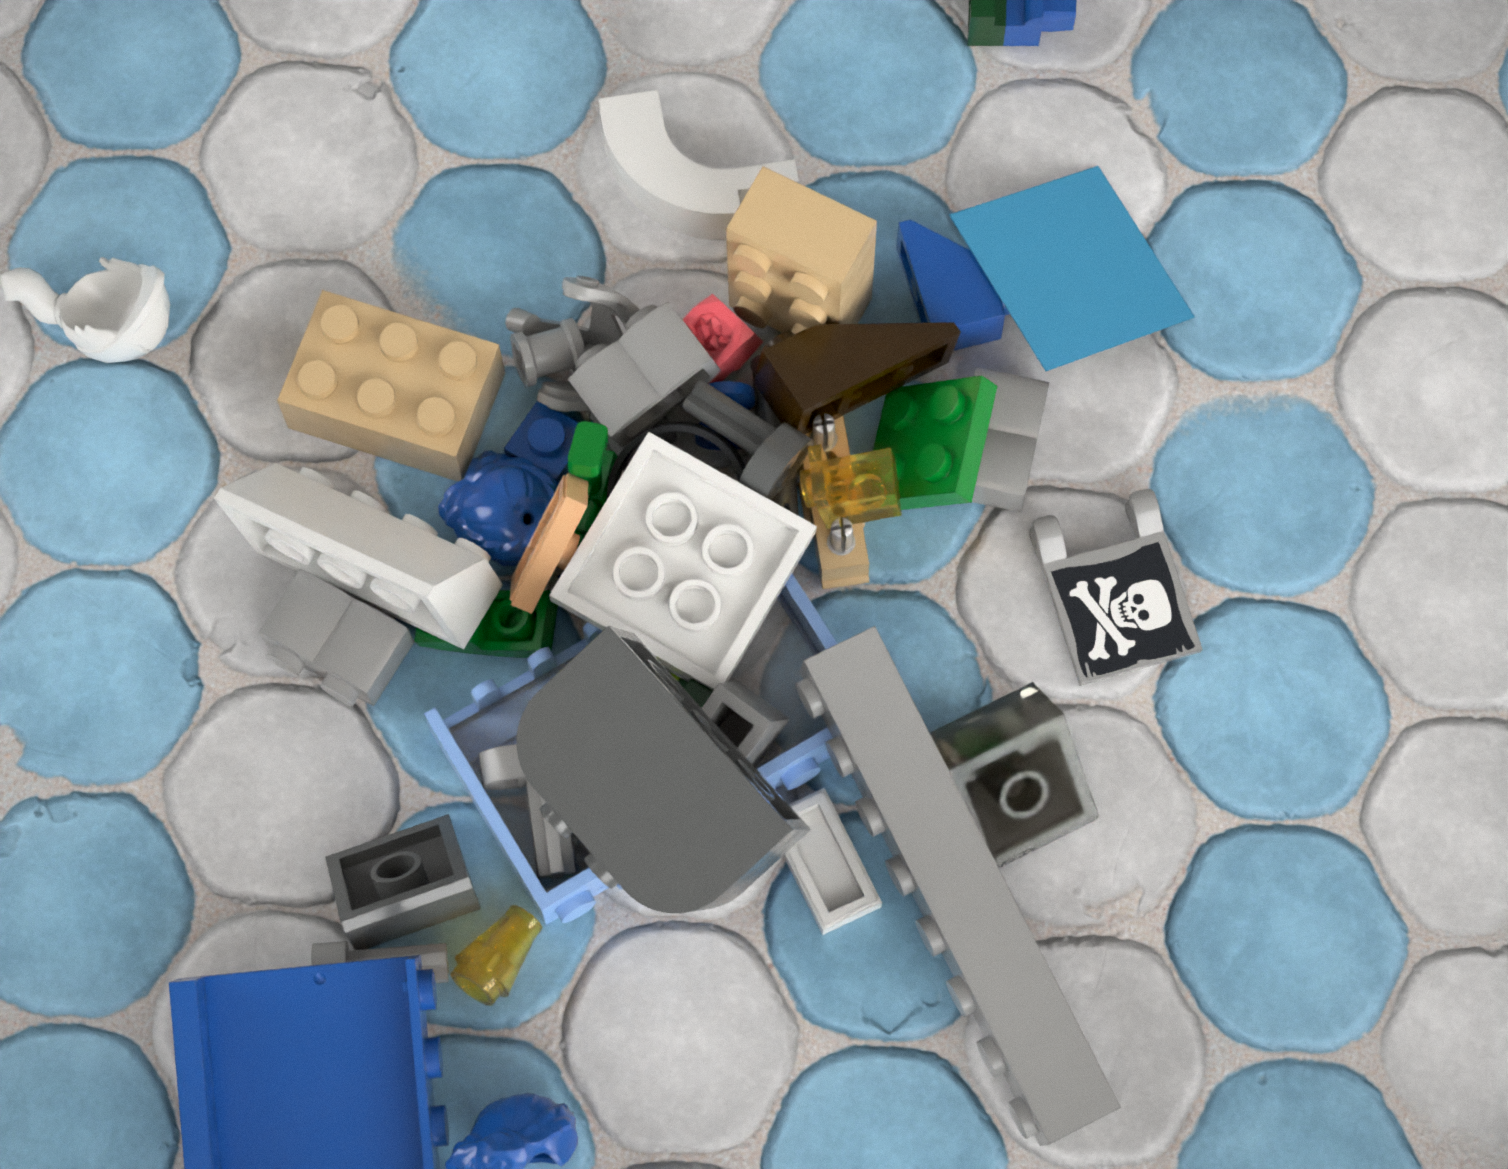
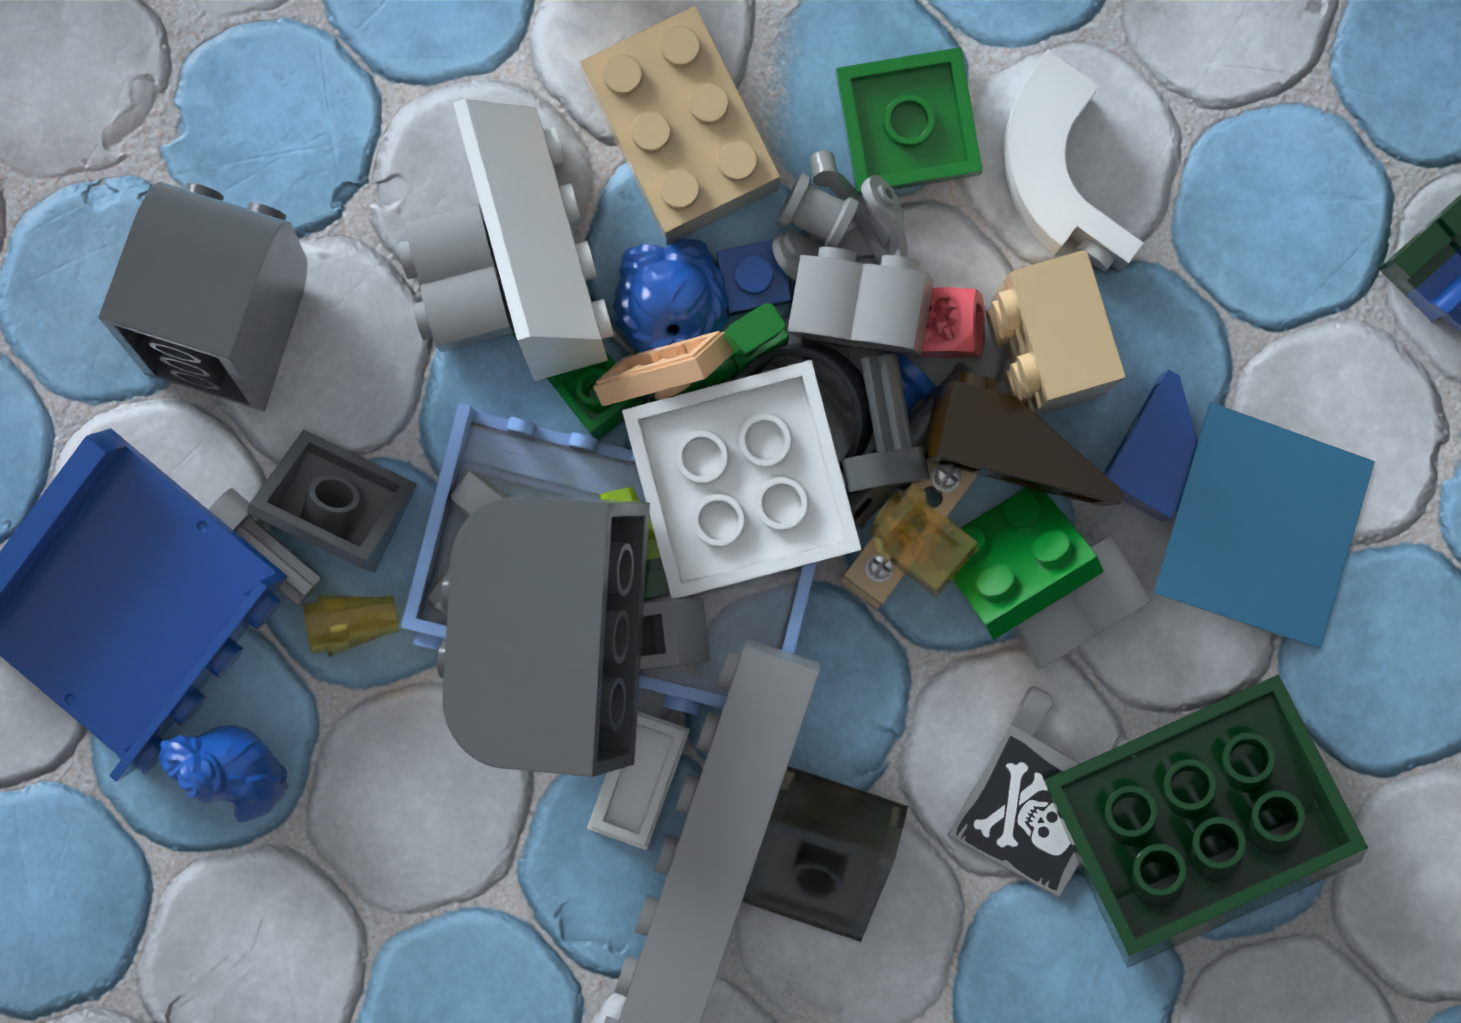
camera: 45 degrees right, 15 degrees up
none -> dark grey brick [98,181,307,412]
none -> green plate [835,47,983,196]
none -> dark green slope [1044,674,1368,968]

